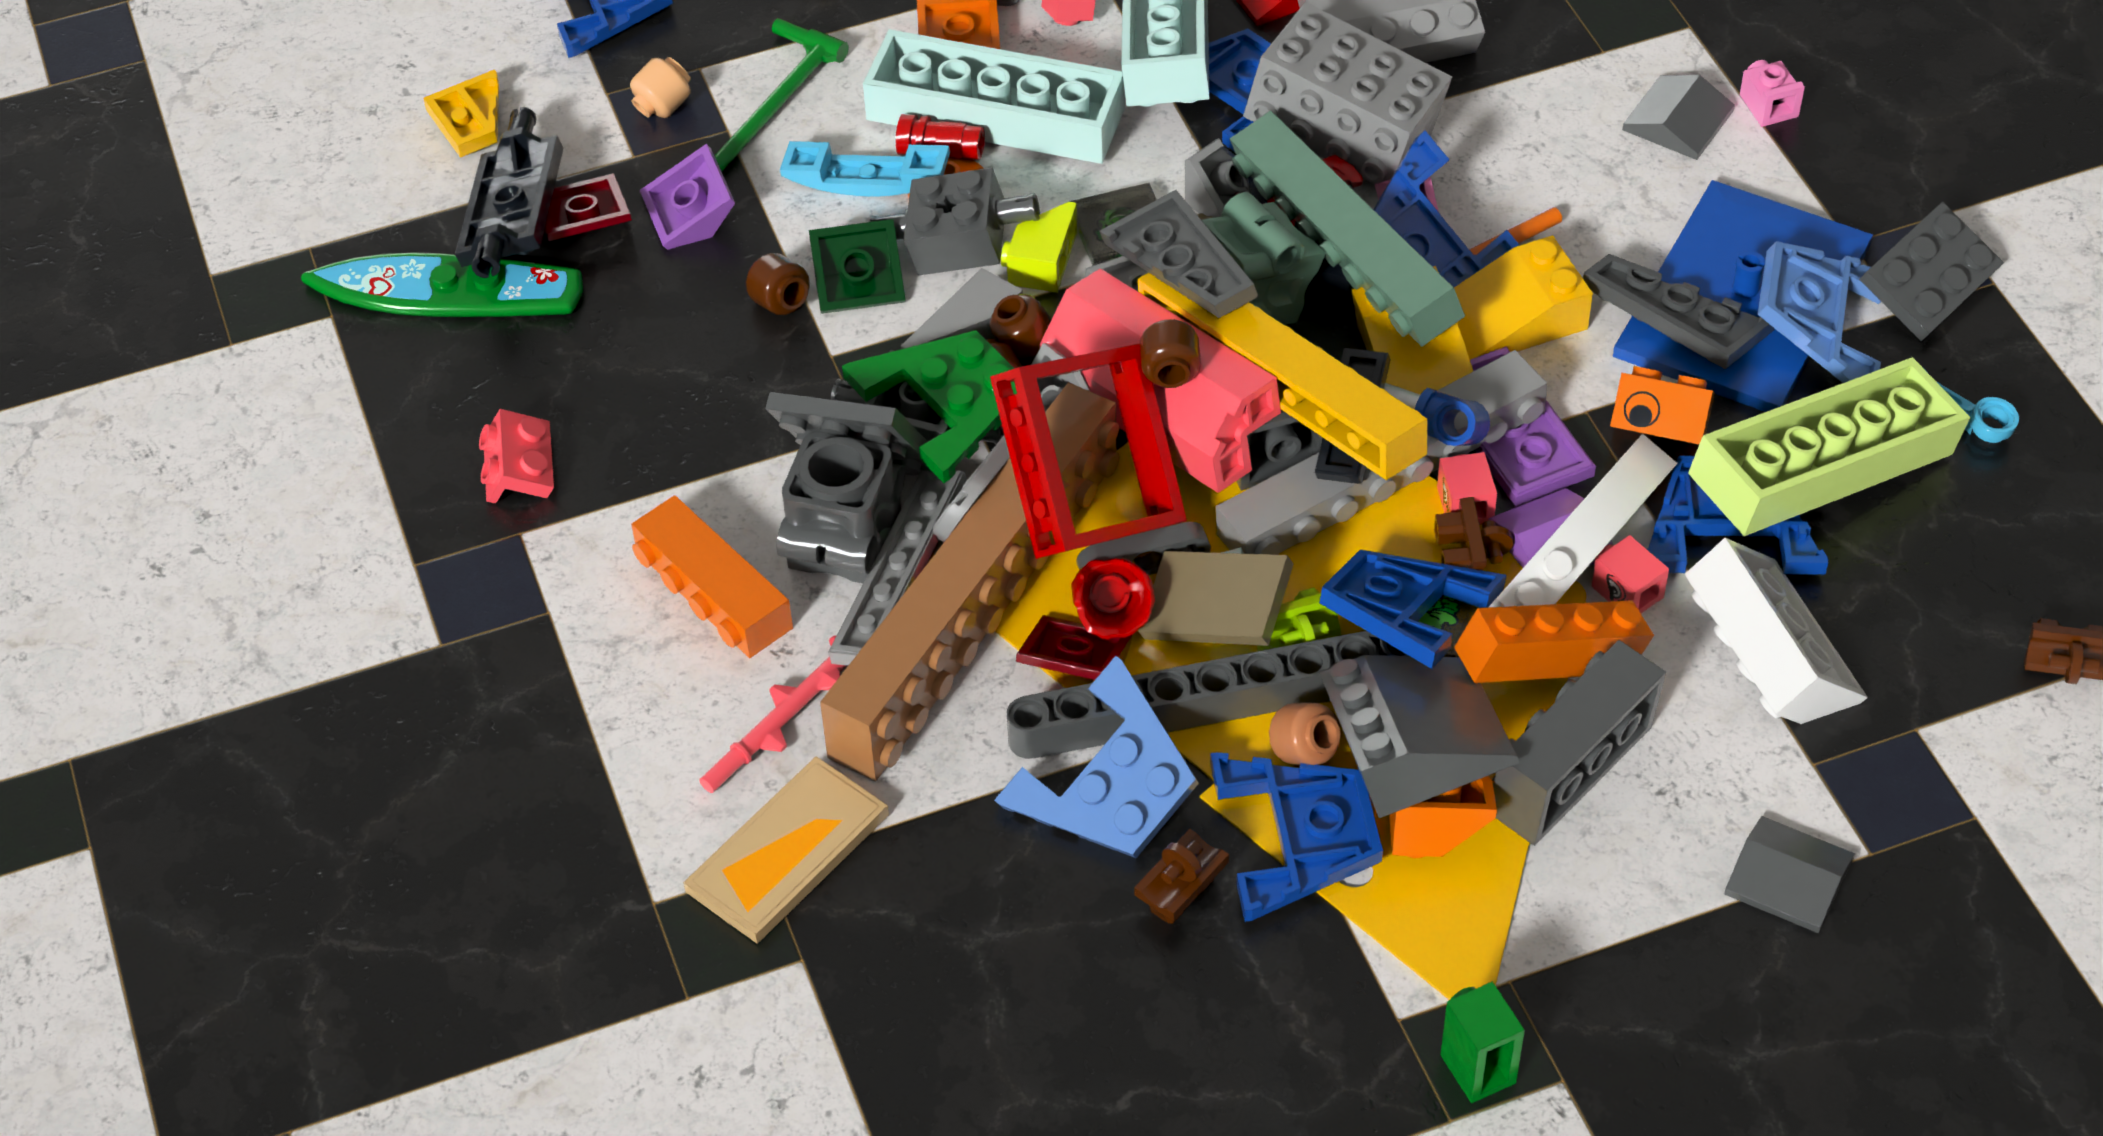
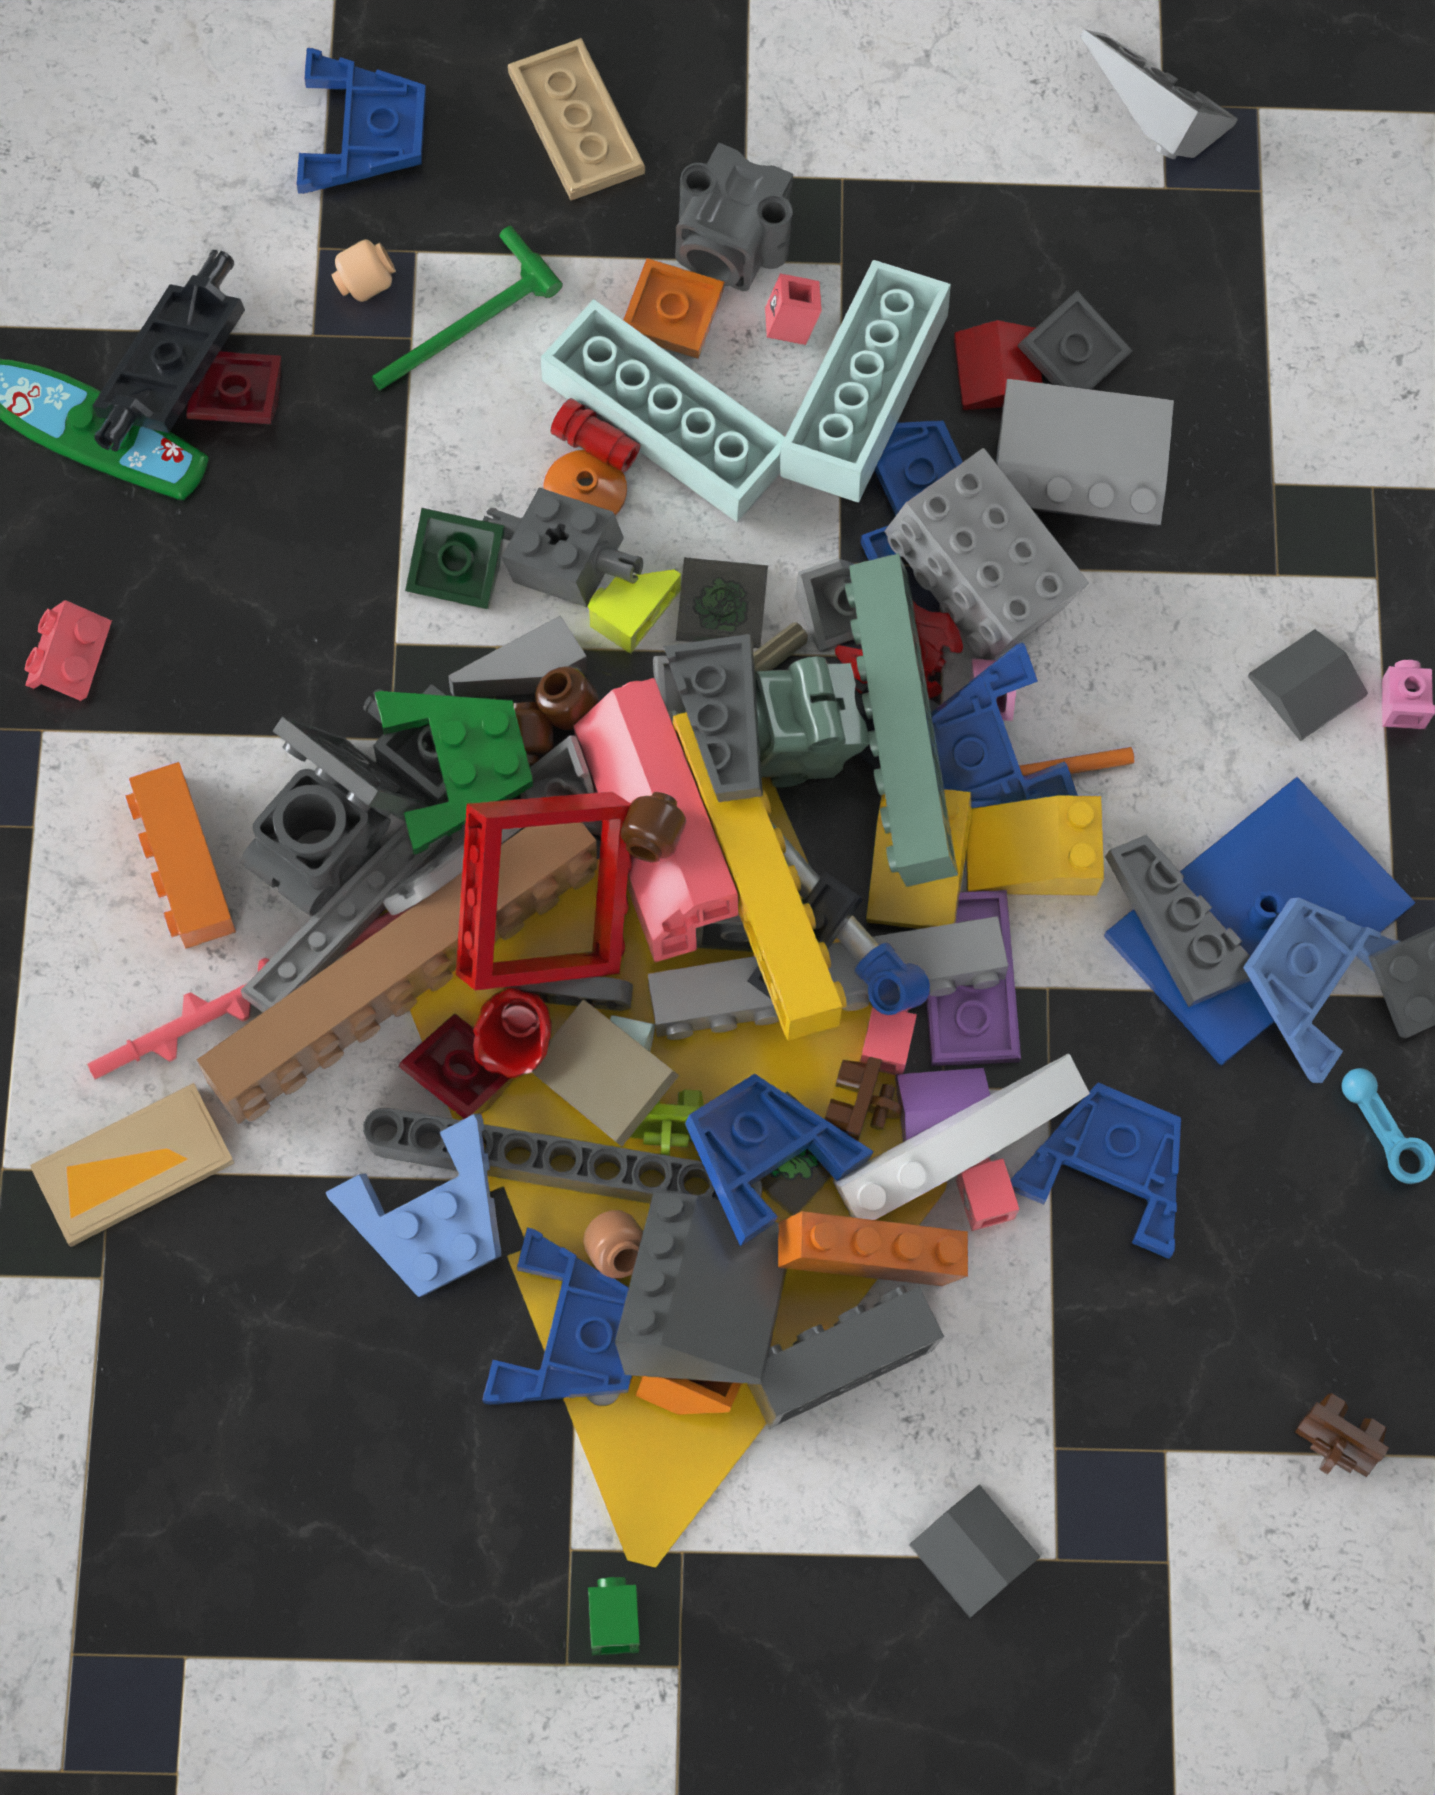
camera: 15 degrees right, 20 degrees up
yellow wing [423,69,499,158] -> none
medium lavender slope [640,144,735,250] -> none
reddish brown head [746,253,810,315] -> none
medium azure slope [780,141,950,197] -> none
reddish brown hips [1134,829,1229,924] -> none
orange brick [1610,366,1715,445] -> none
white slope [1685,538,1868,724] -> none
yellowish green brick [1688,357,1971,536] -> none

